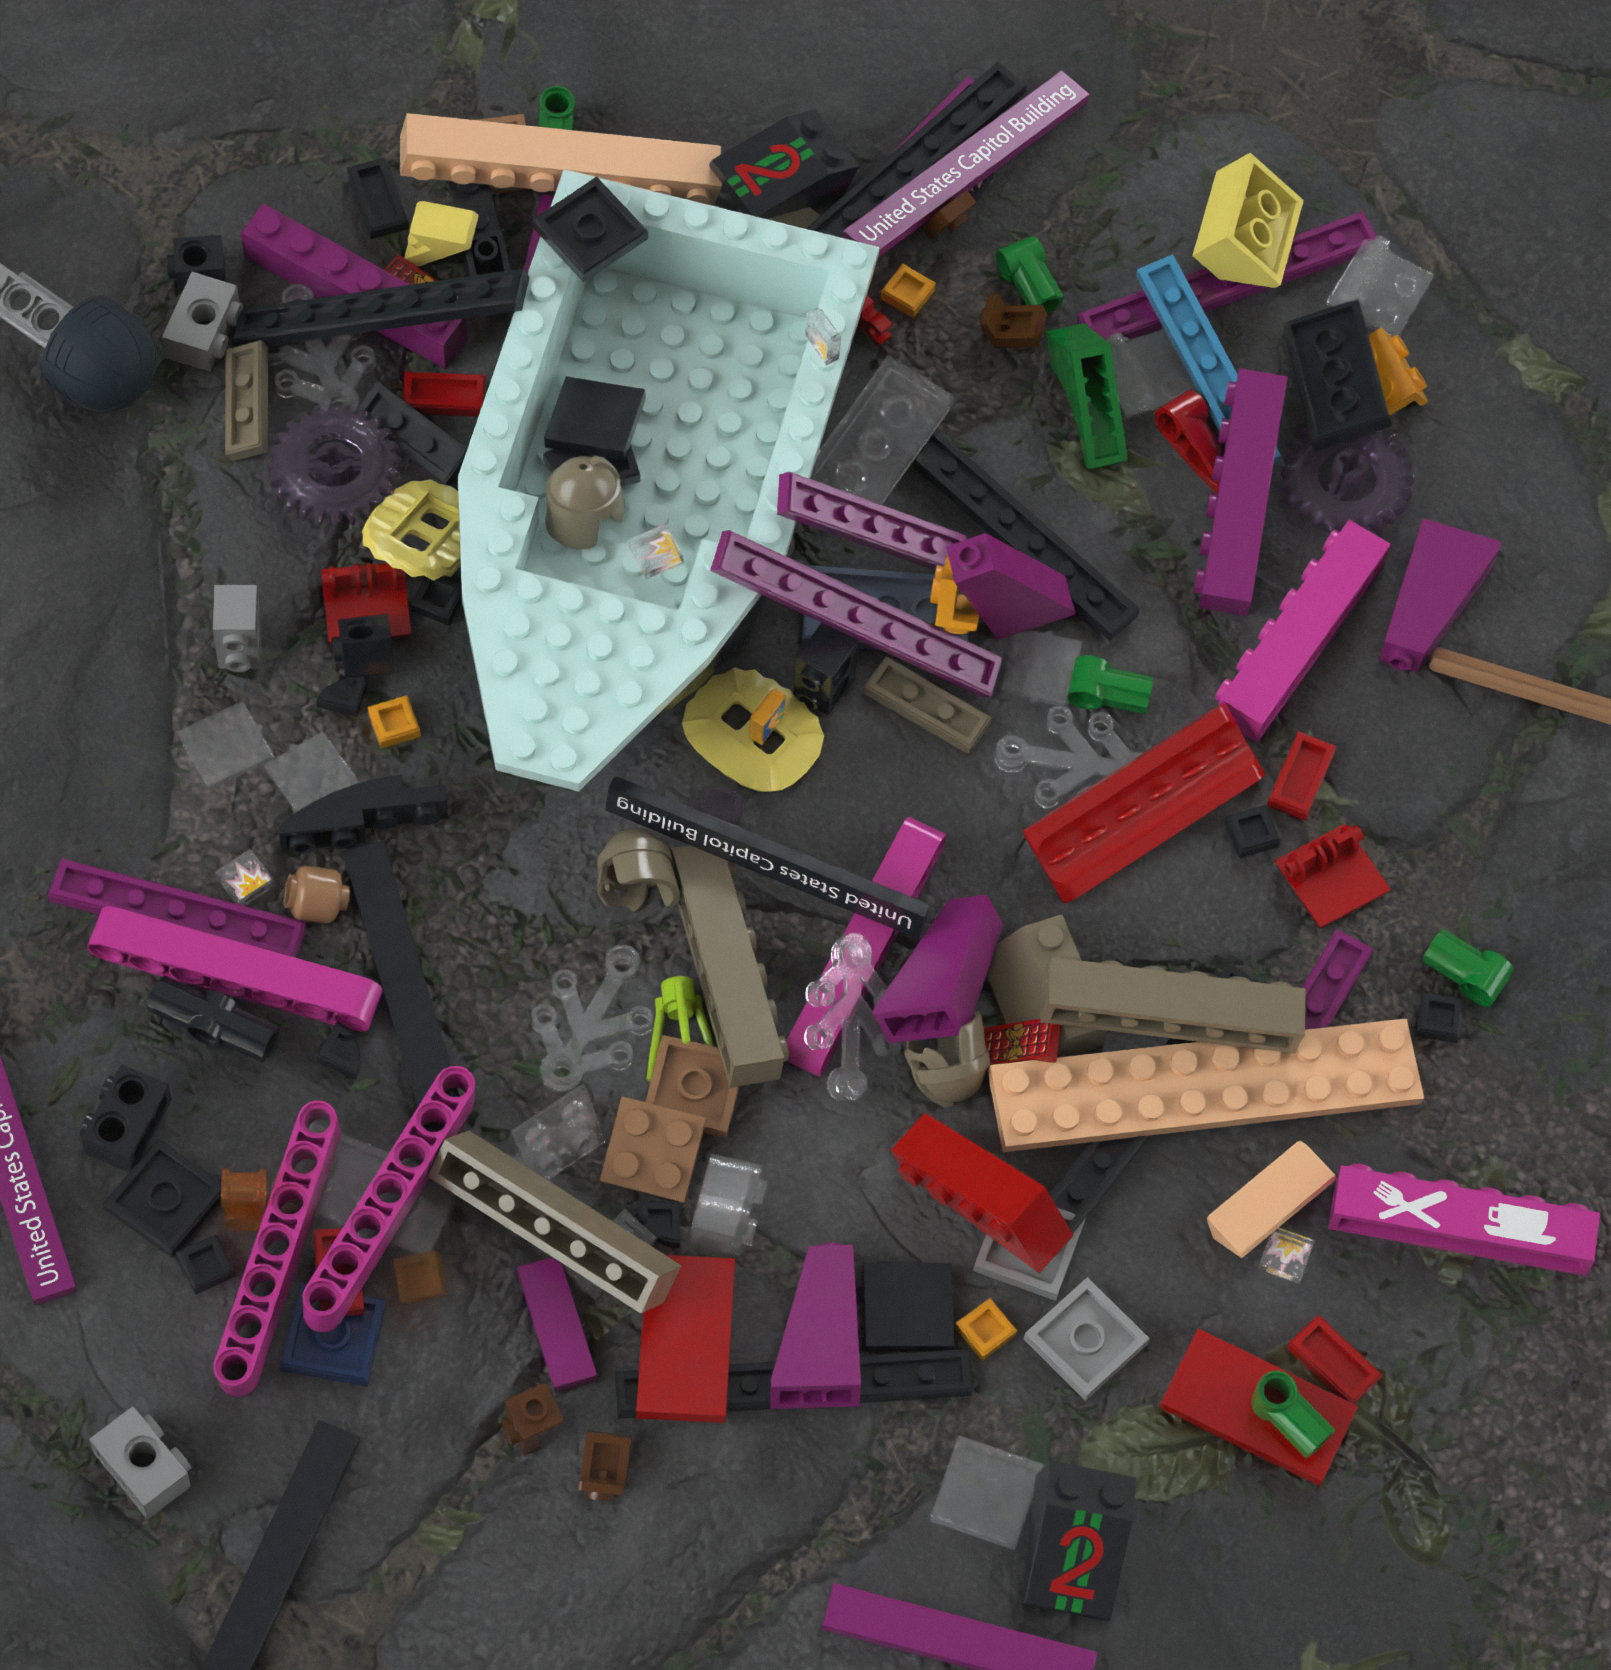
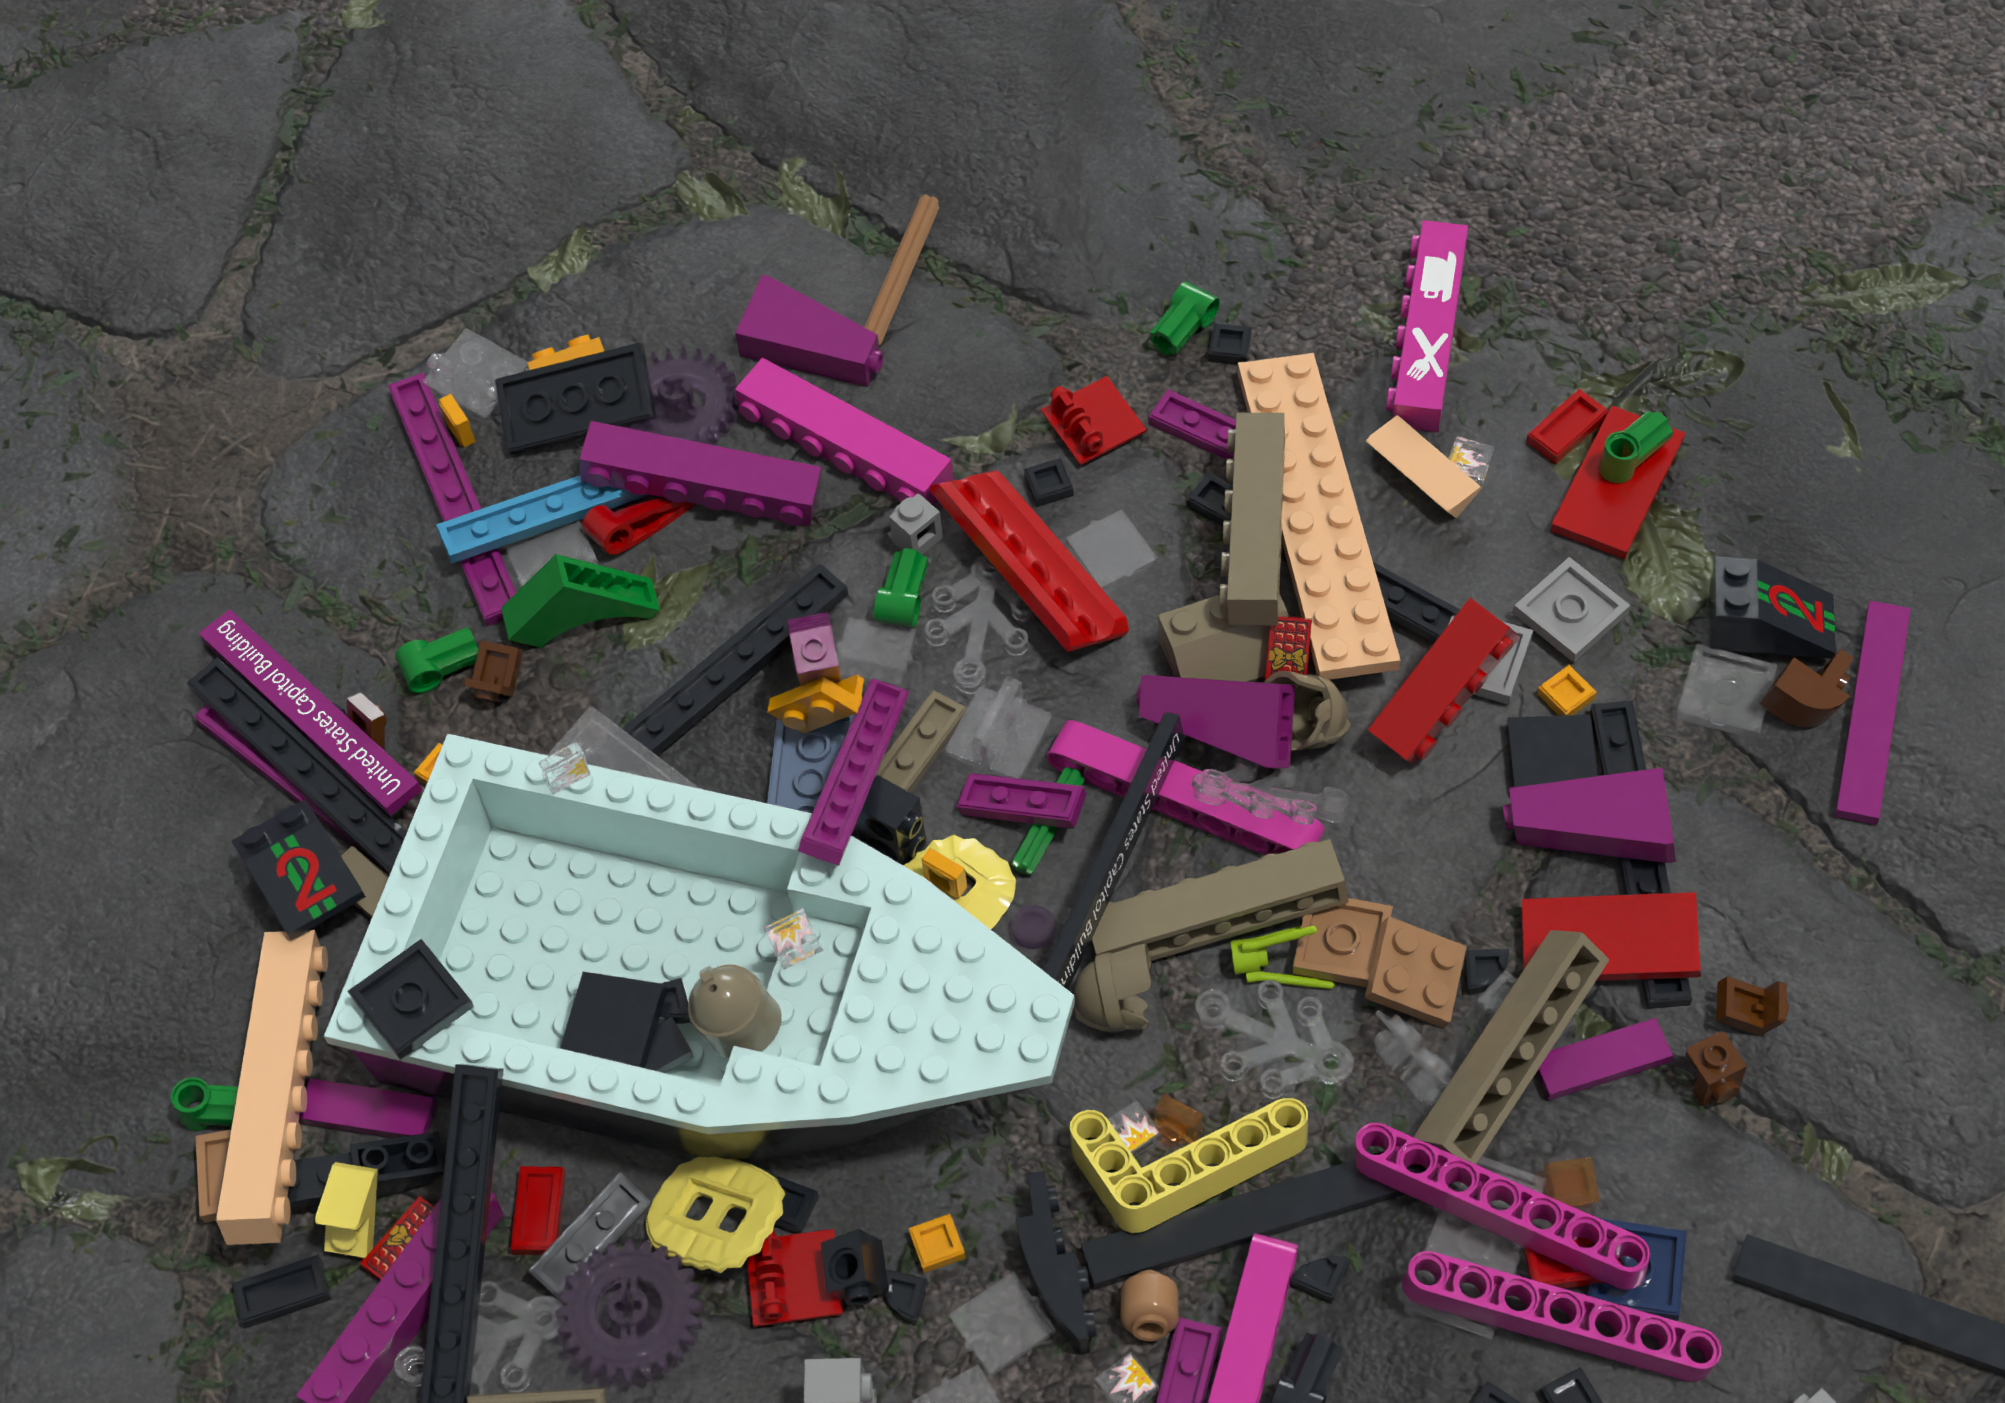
camera: 80 degrees left, 5 degrees down
clear orange piece [221,1168,267,1232] -> none
clear brick [690,1153,769,1256] -> none
magenta tile [777,472,966,571] -> none
light yellow slope [1192,153,1304,288] -> none
red tile [1267,731,1337,821] -> none
none -> light orange tile [439,394,476,448]
none -> light grey brick [887,493,943,555]
none -> clear bracket [946,676,1052,779]
none -> magenta tile [956,773,1087,829]
none -> green axle [1011,767,1084,876]
none -> clear piece [1066,509,1158,591]
none -> light yellow beam [1070,1098,1308,1233]
none -> tile [1108,1100,1162,1157]
none -> clear orange plate [1155,1094,1202,1144]
none -> reddish brown brick [1759,648,1854,727]

